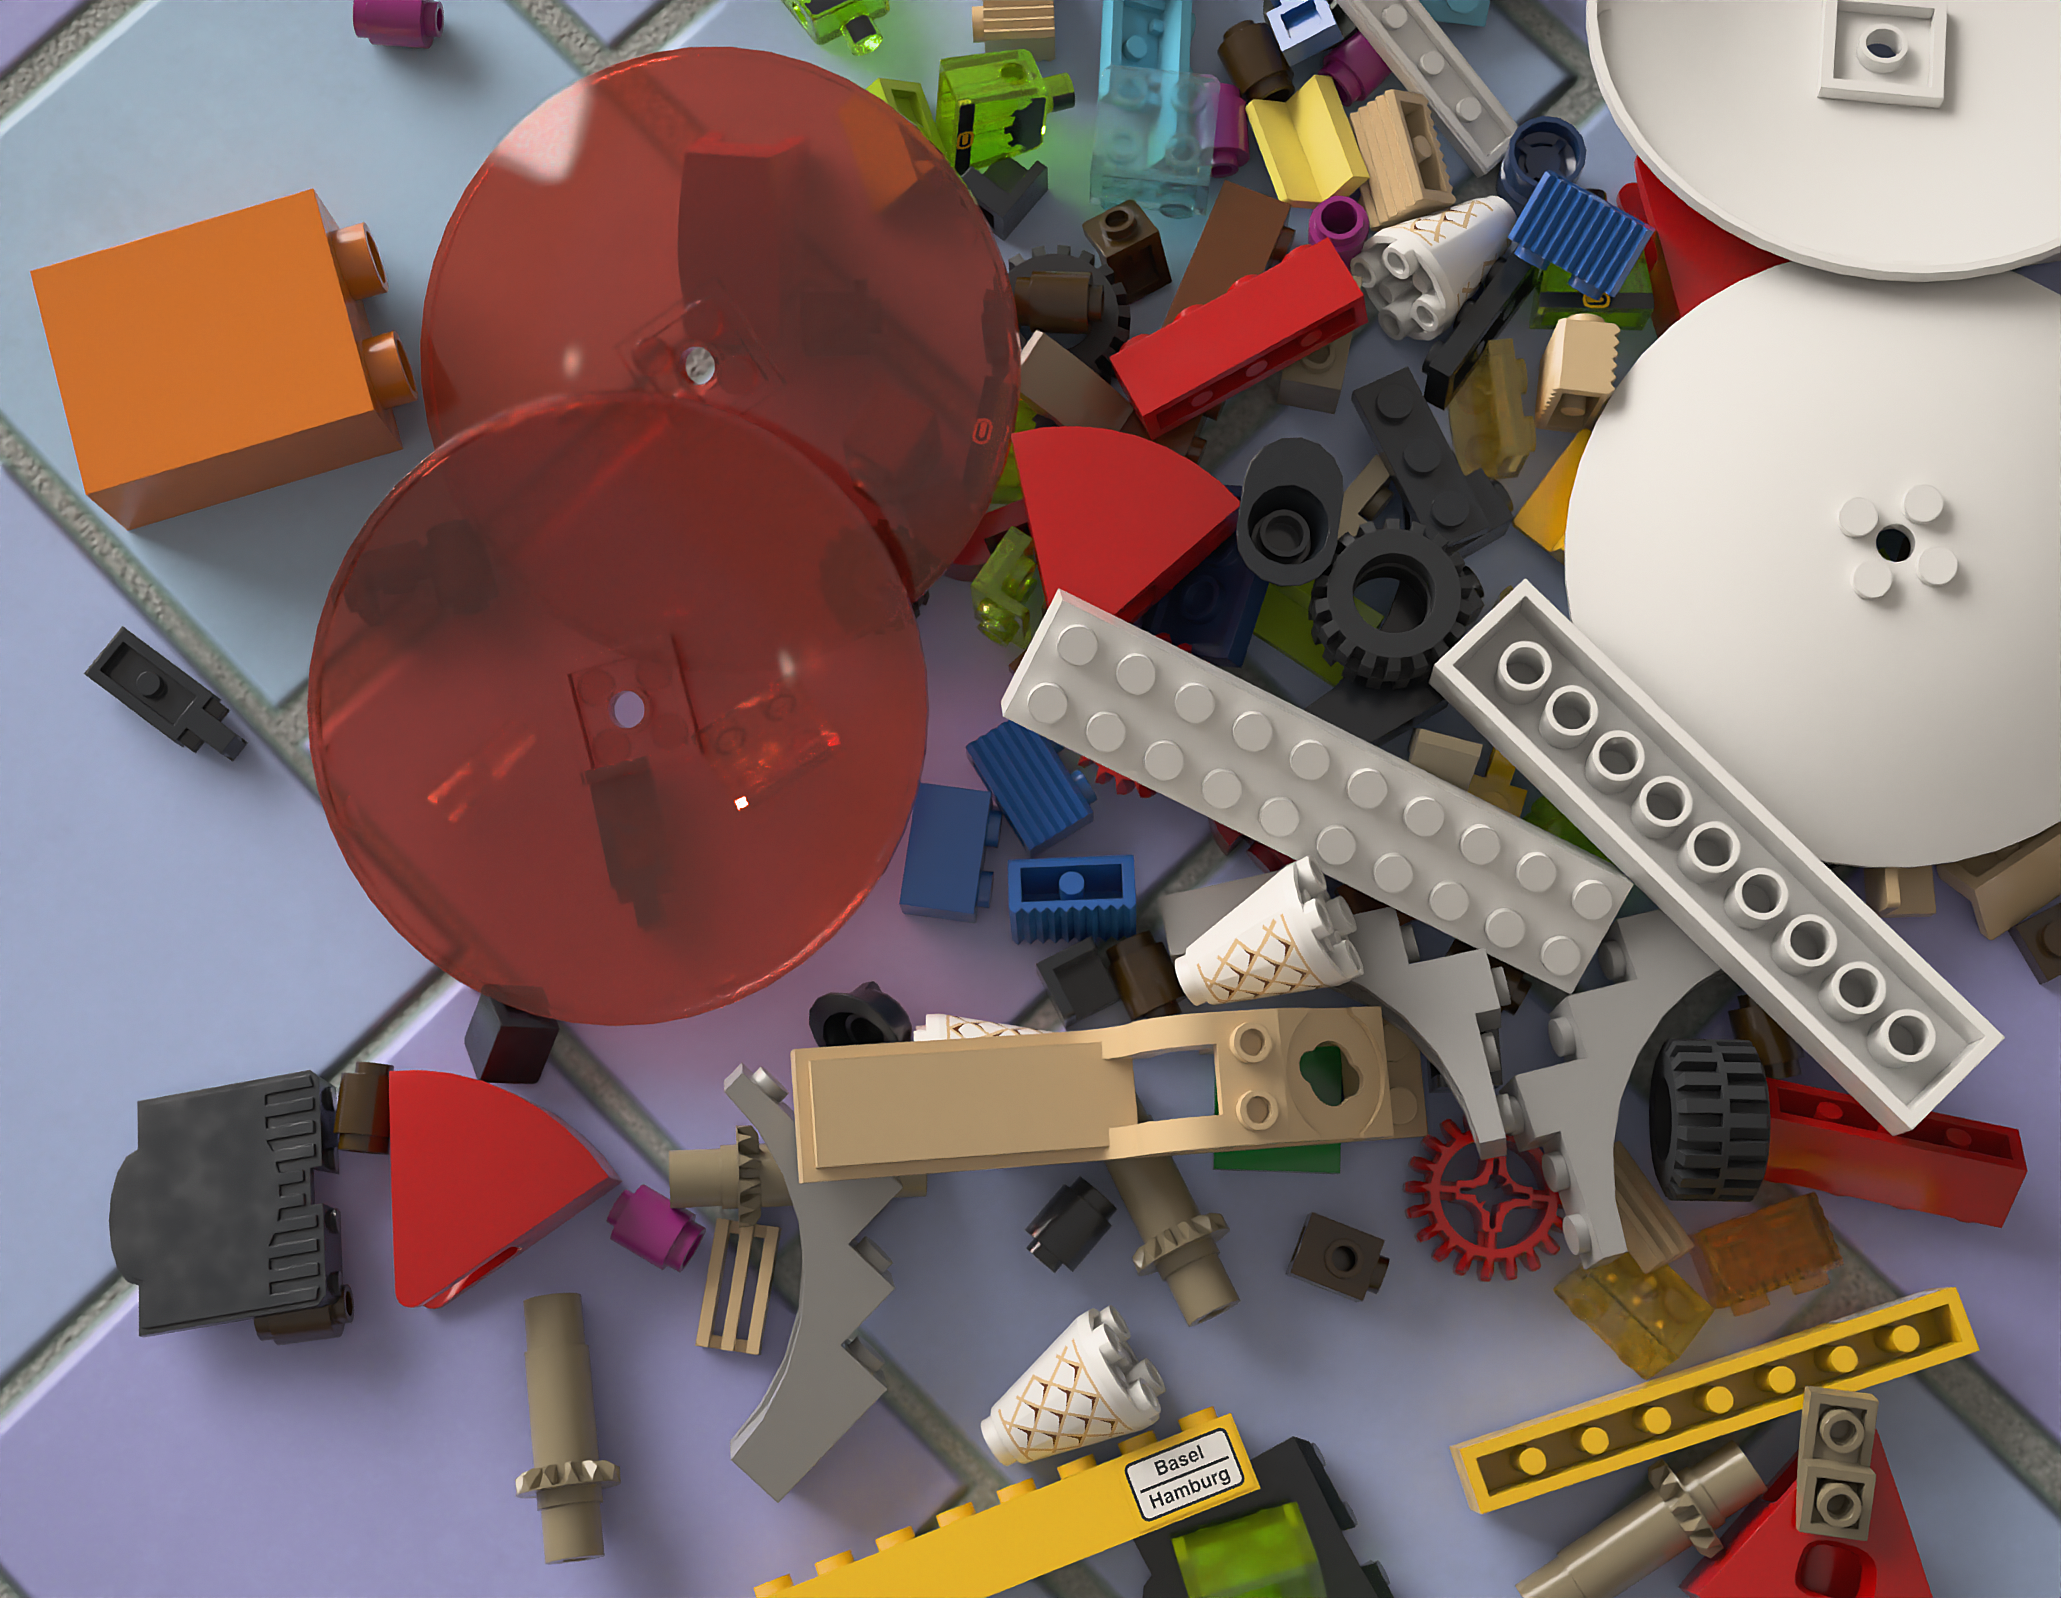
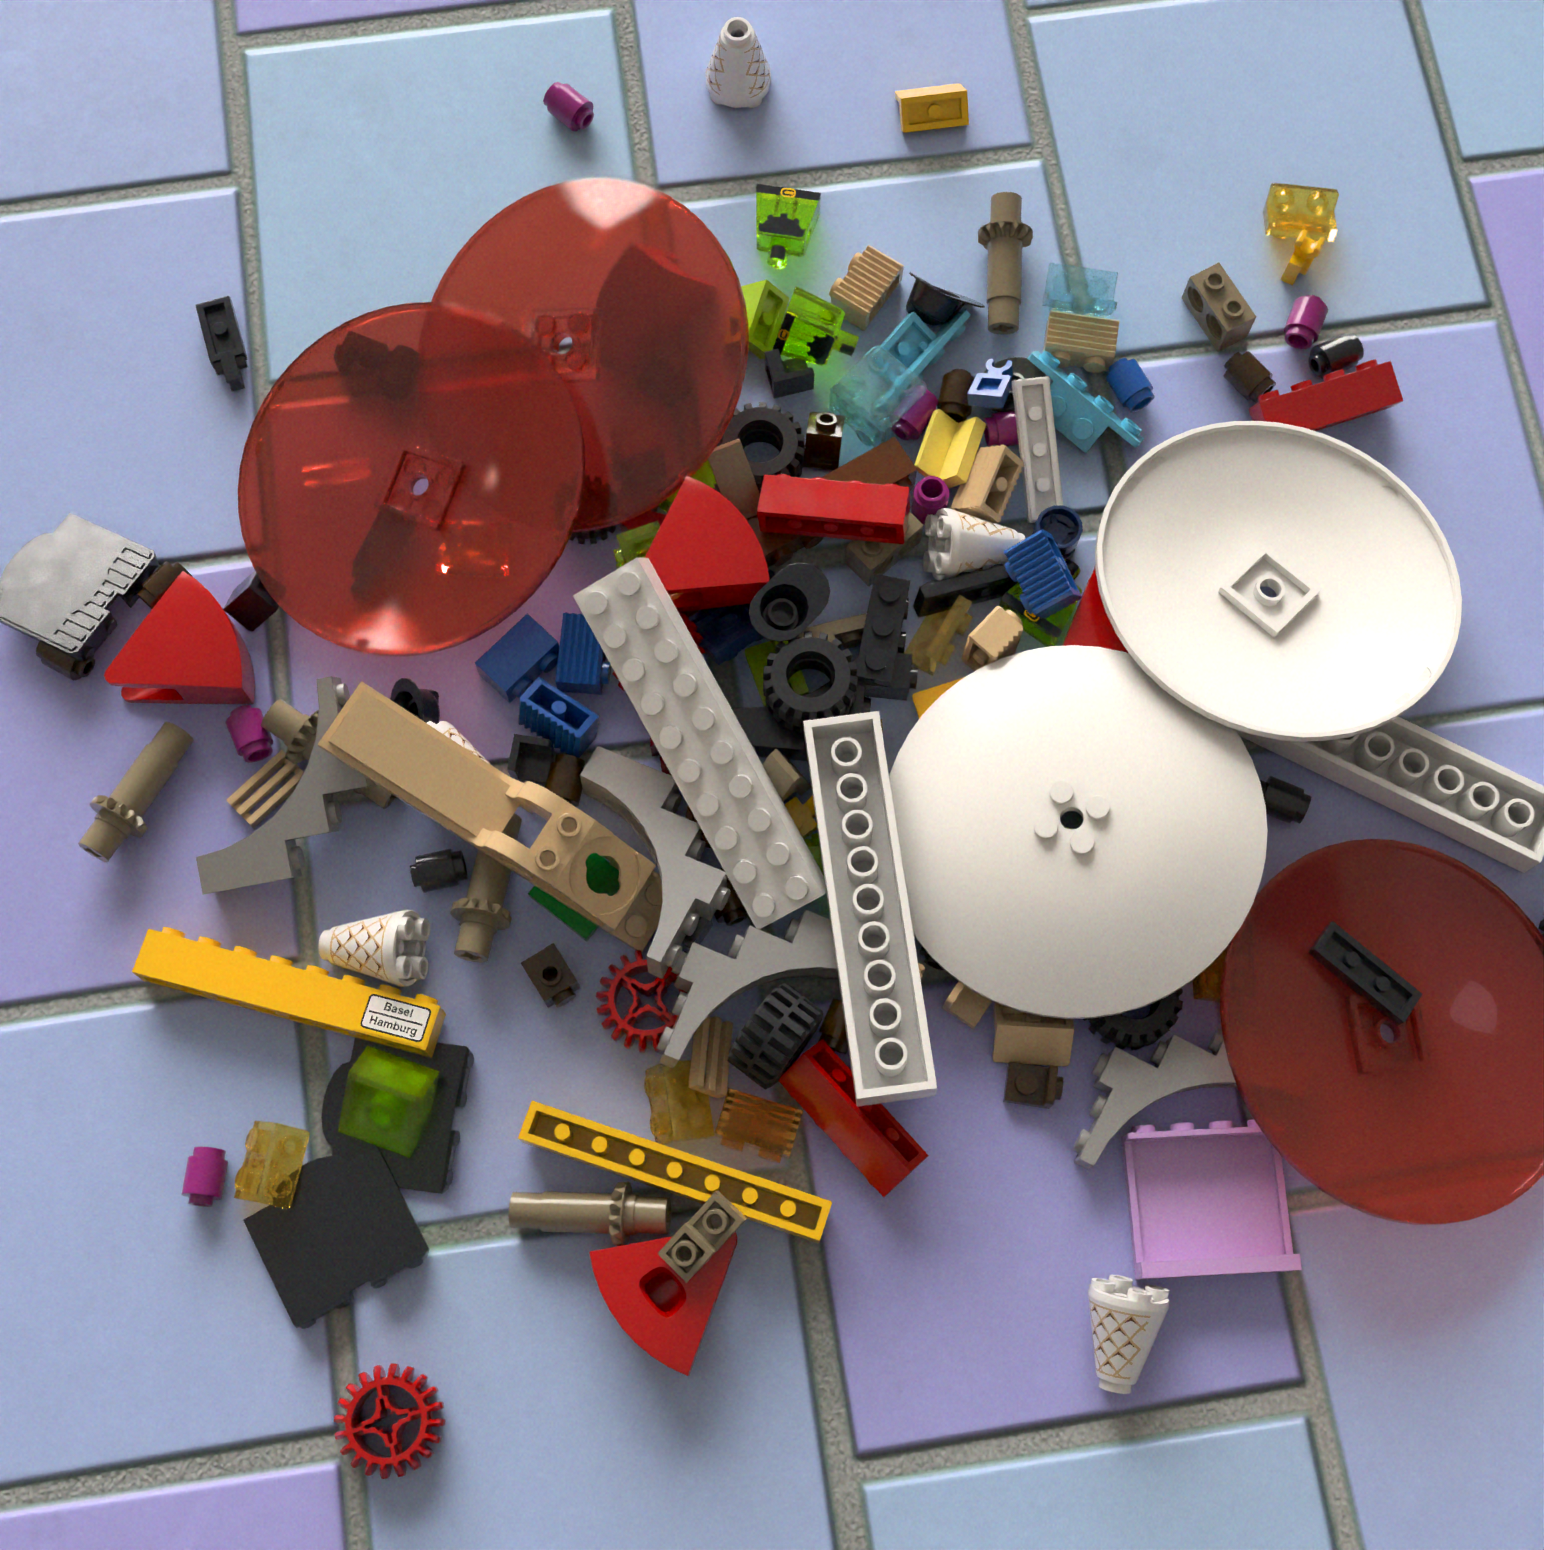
camera: 30 degrees right, 5 degrees down
orange brick [30,189,418,531] -> none
dark brown brick [1014,271,1105,334] -> none
white cone [1175,855,1364,1006] -> none

